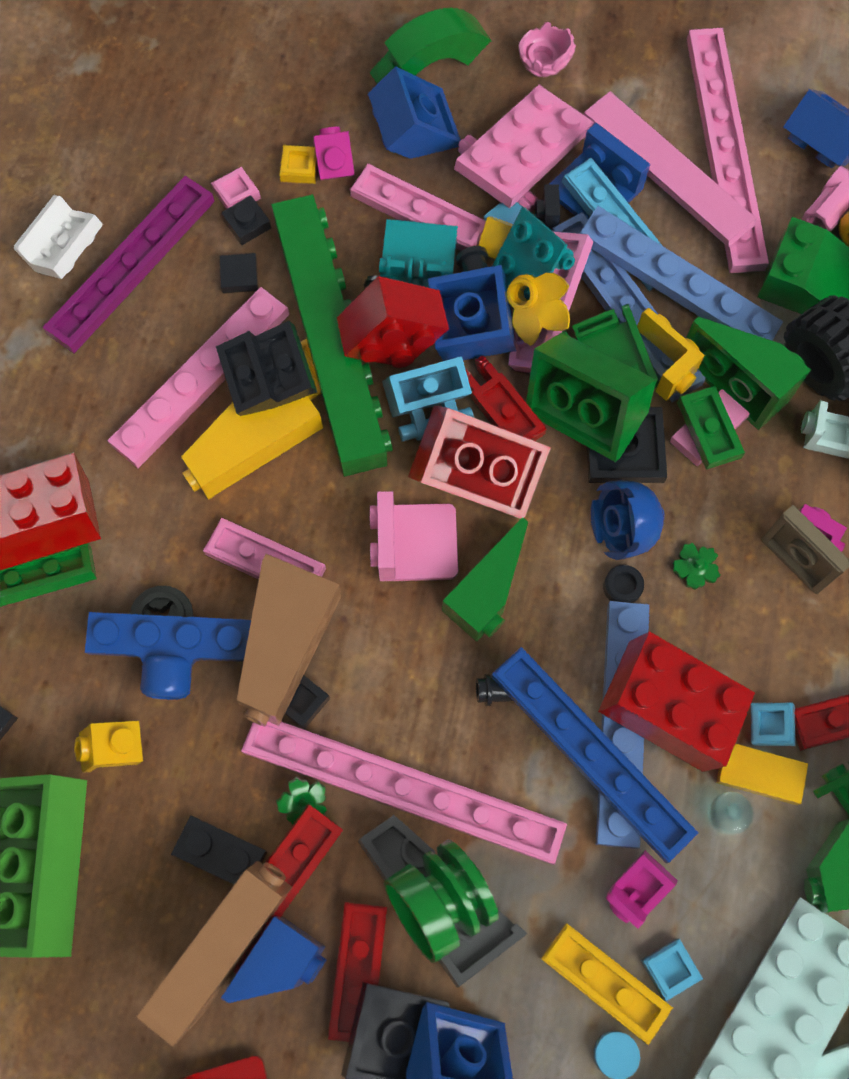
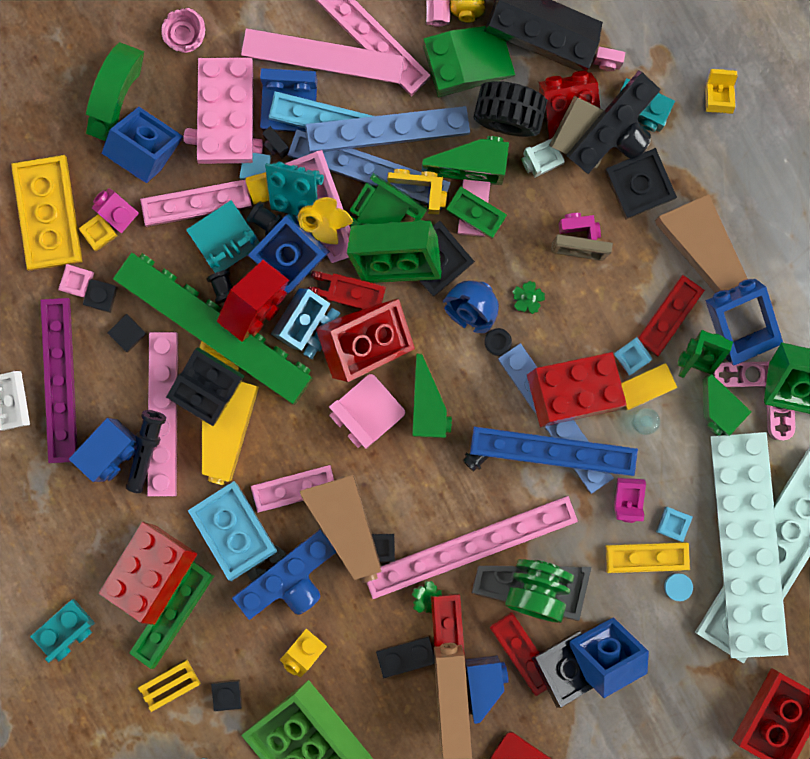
camera: 40 degrees left, 15 degrees up
none -> yellow tile [11,155,83,271]
none -> blue brick [69,418,138,482]
none -> black pin [126,410,167,493]
none -> medium azure plate [188,481,277,581]

